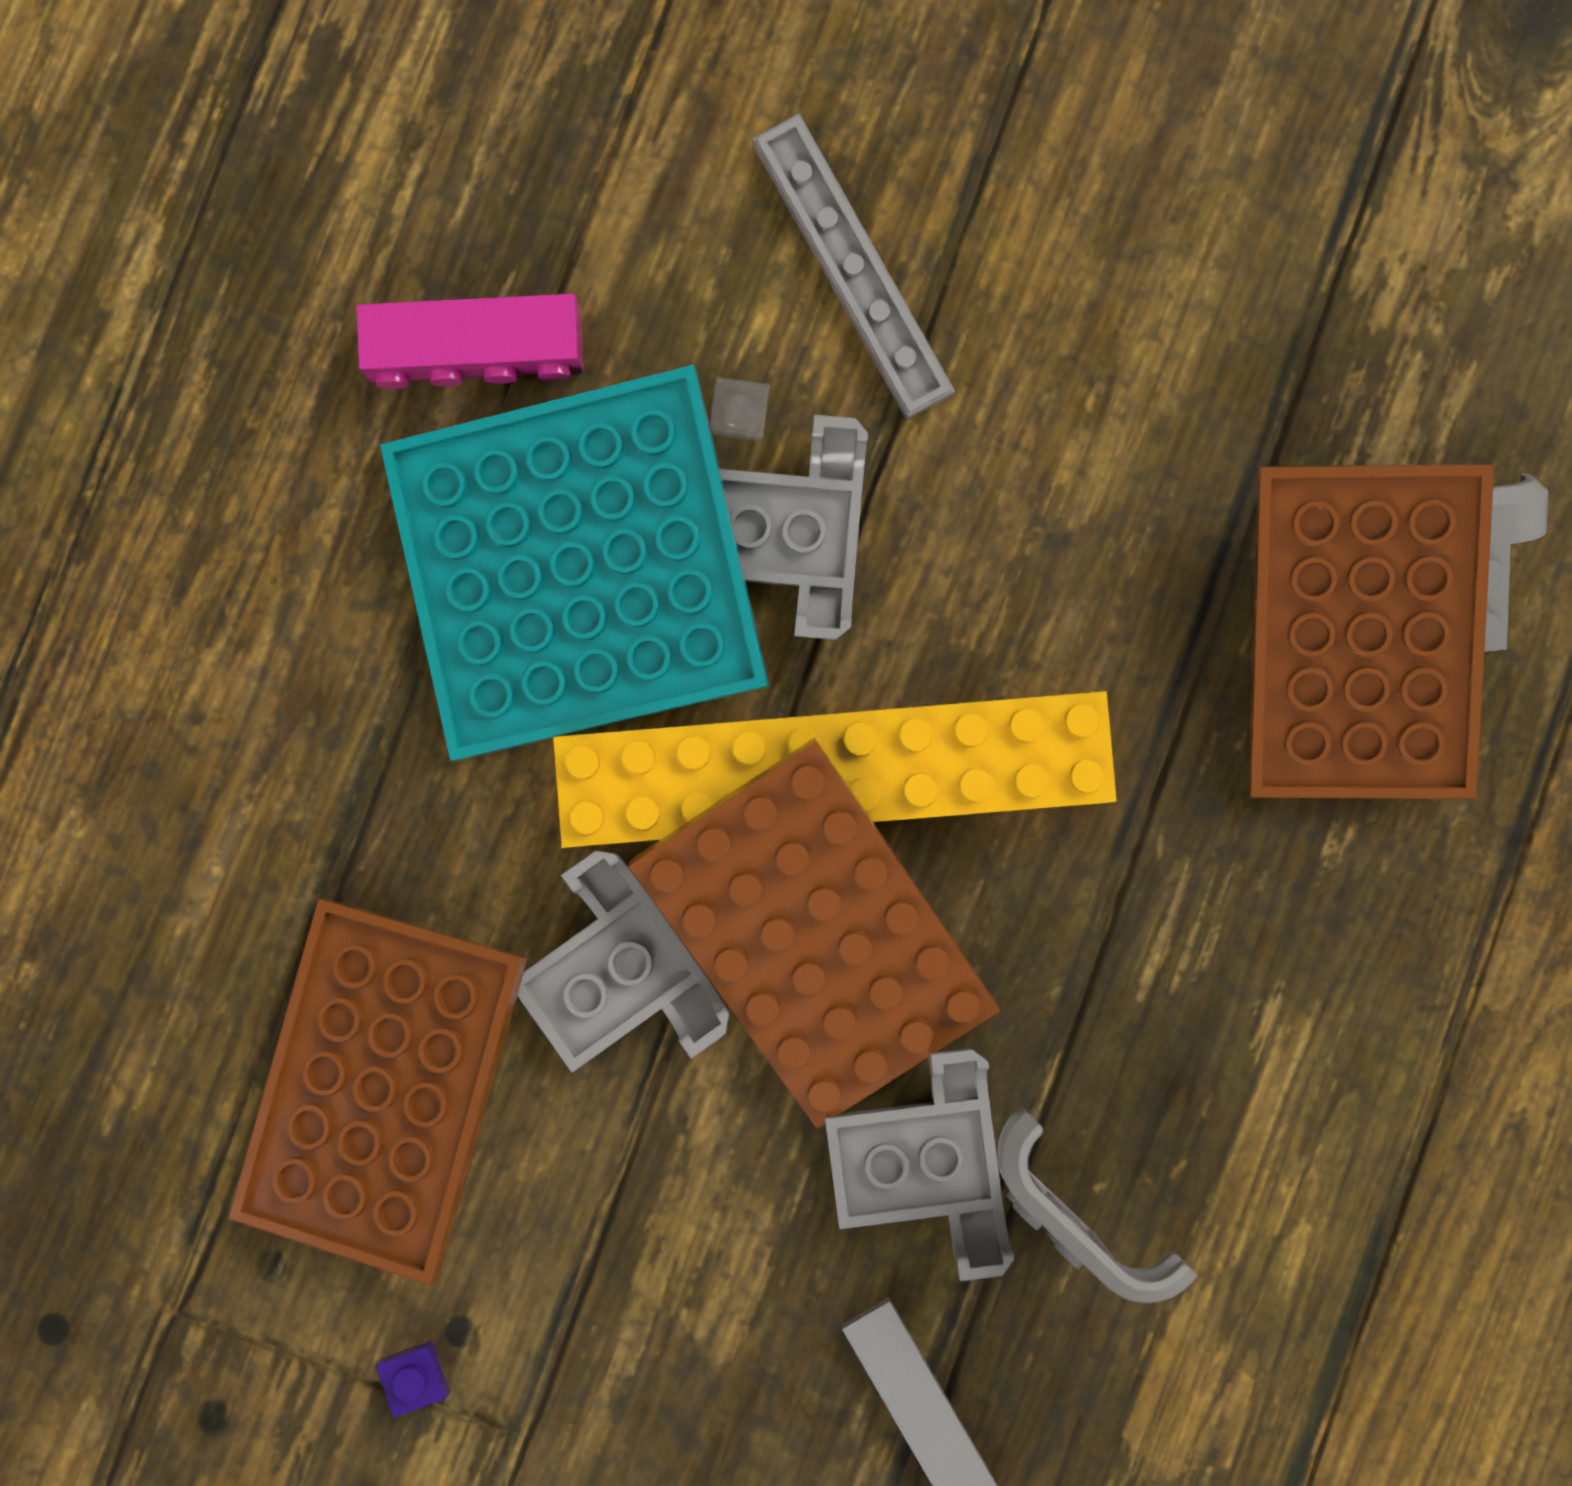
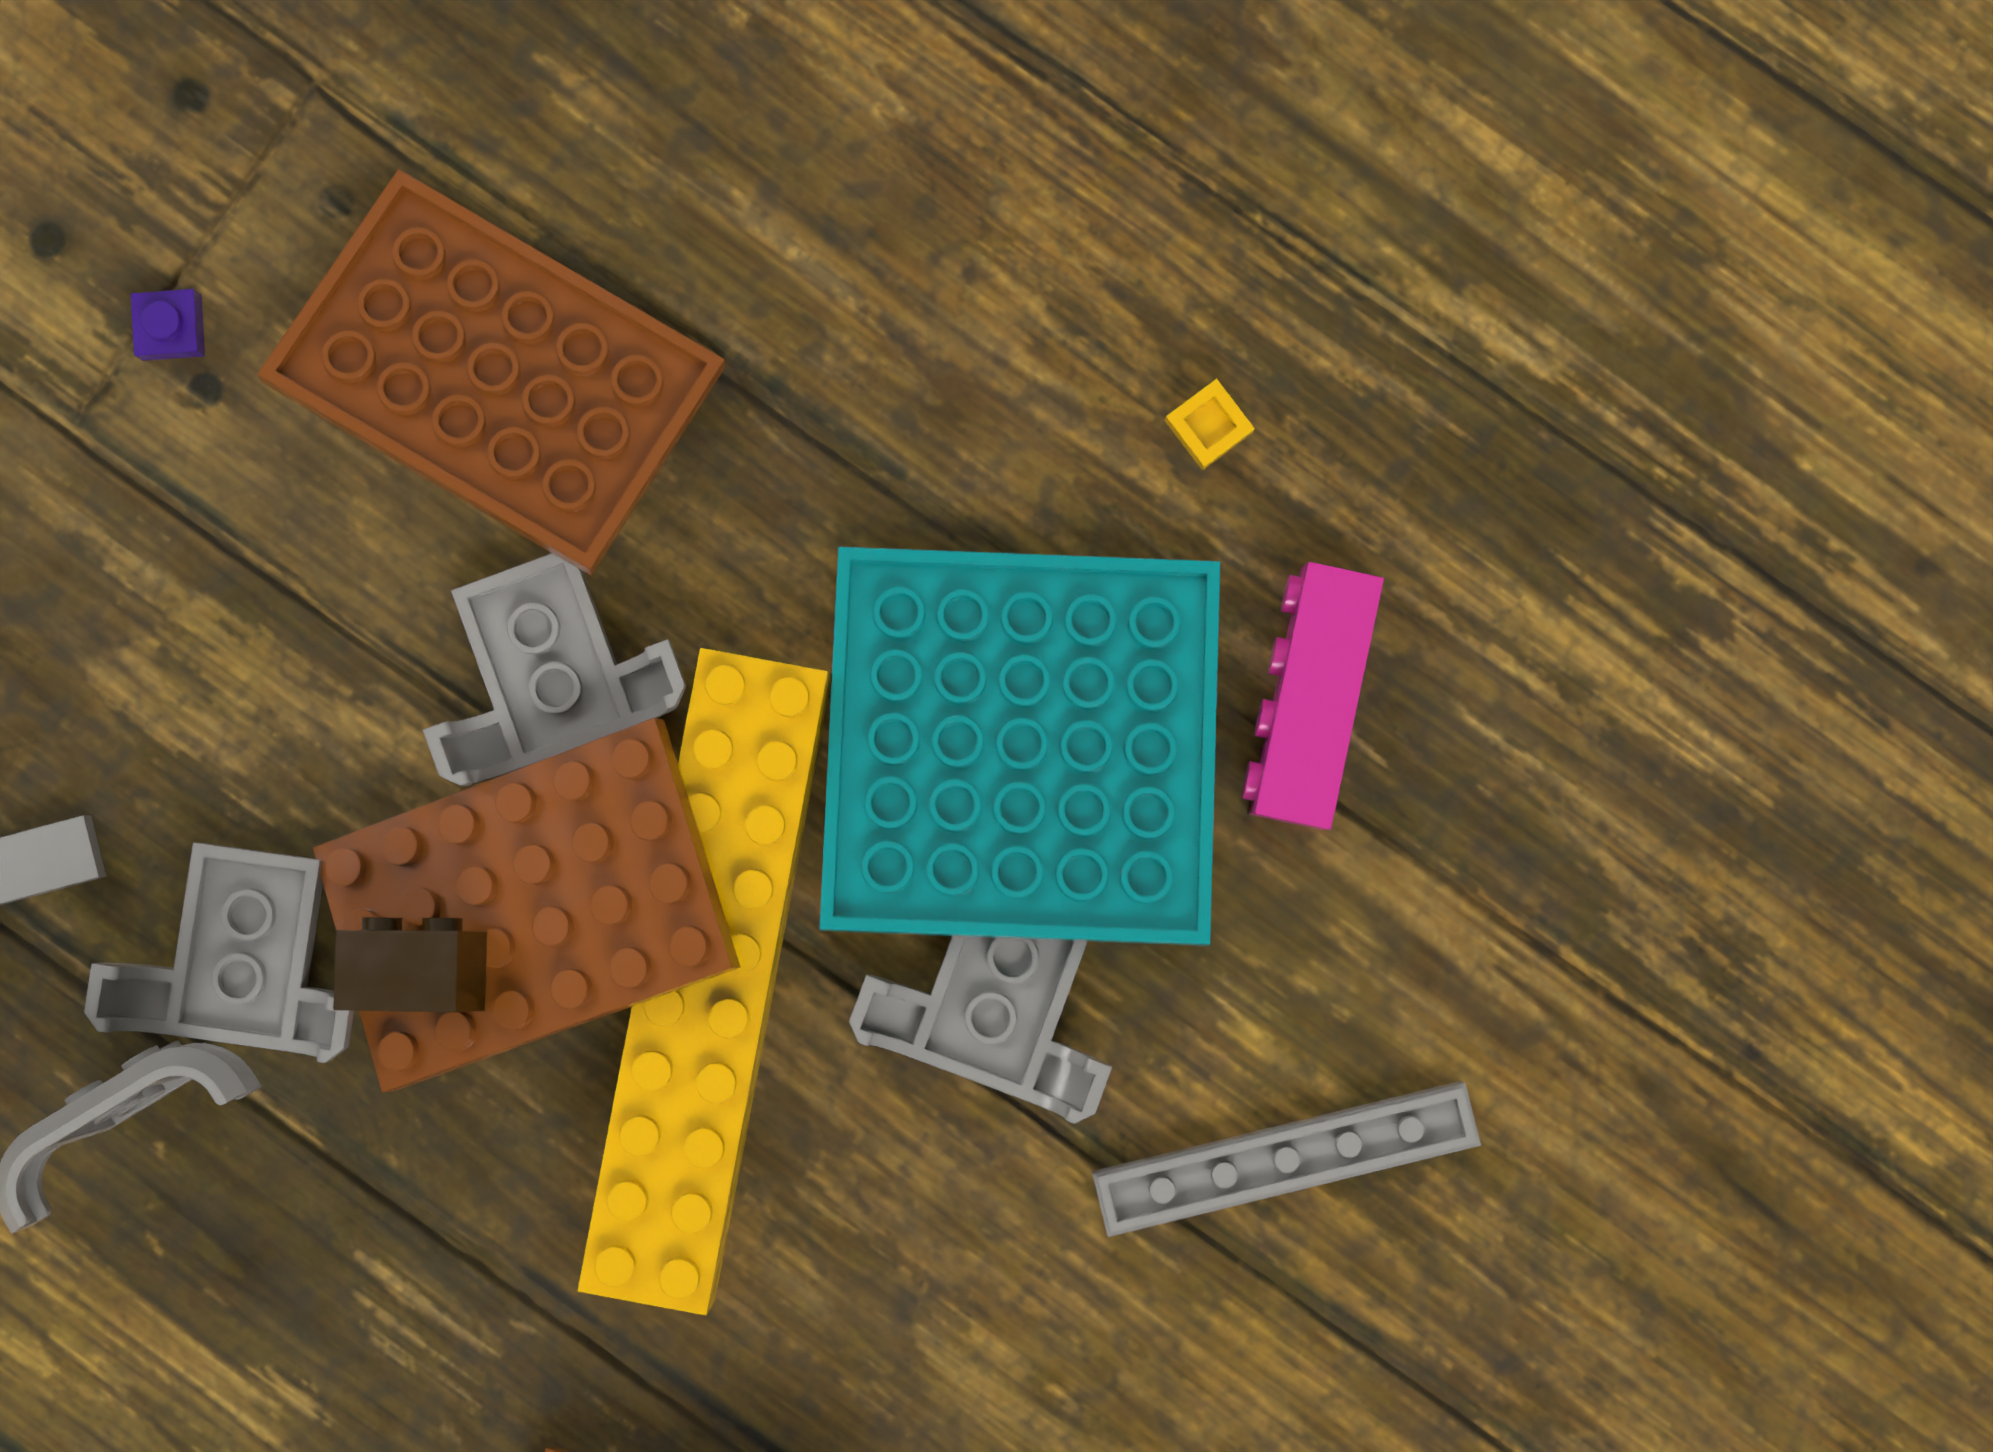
camera: 105 degrees right, 0 degrees up
clear plate [710,377,770,442] -> none
none -> dark brown brick [333,917,487,1012]
none -> yellow plate [1164,378,1255,470]

